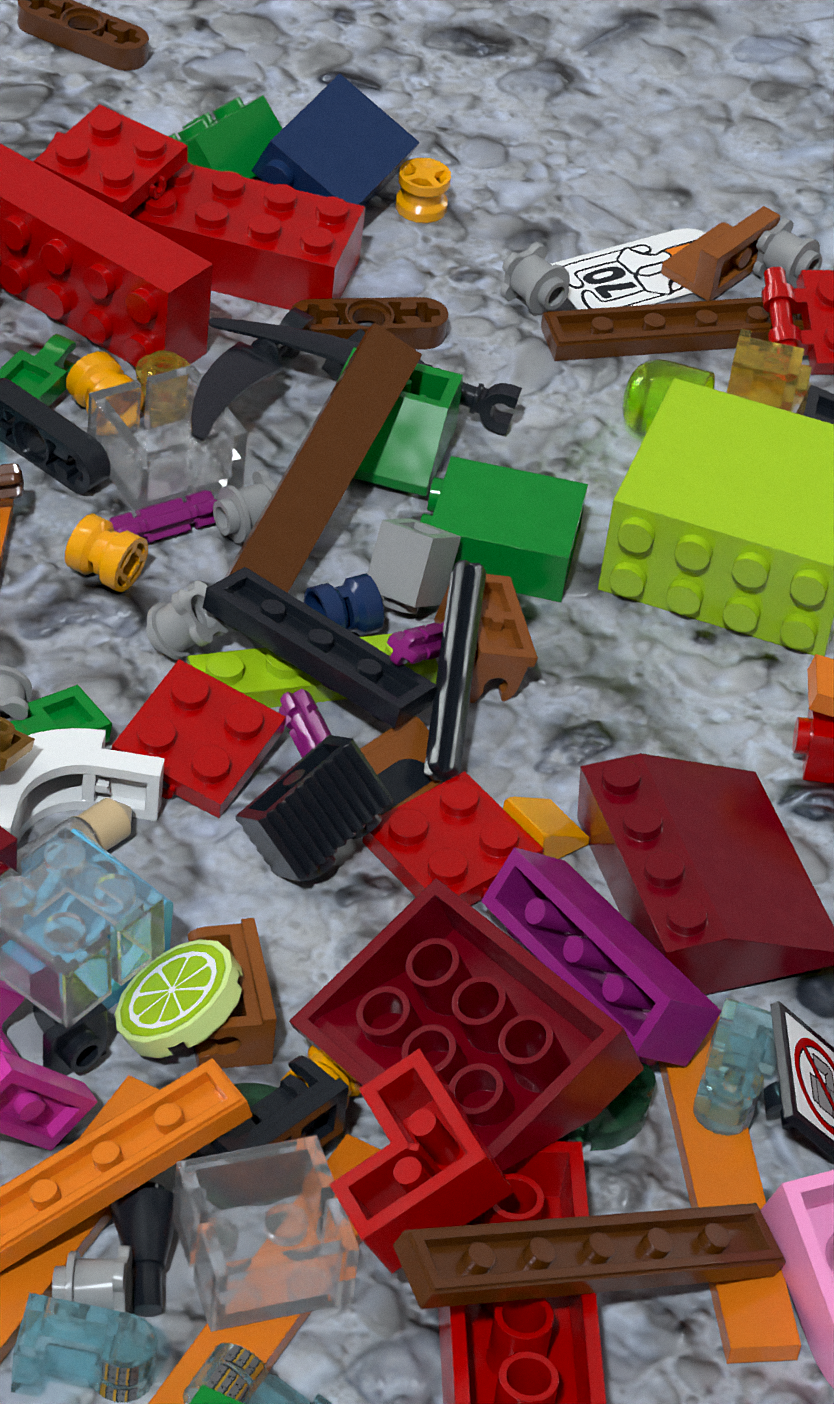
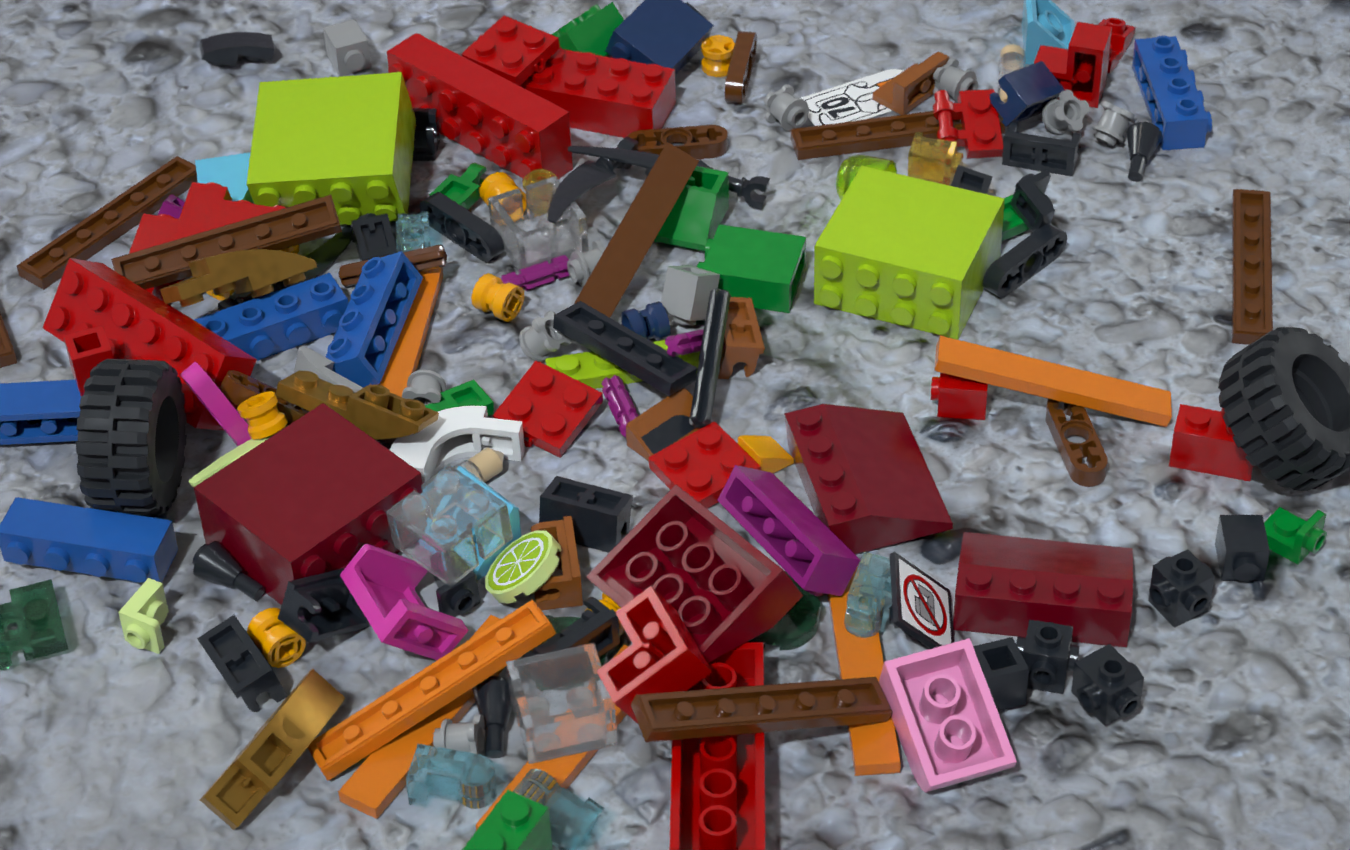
camera: 10 degrees right, 0 degrees up
black brick [235,735,394,881] -> none
none -> black hinge [539,476,633,552]
none -> reddish brown beam [725,31,757,103]

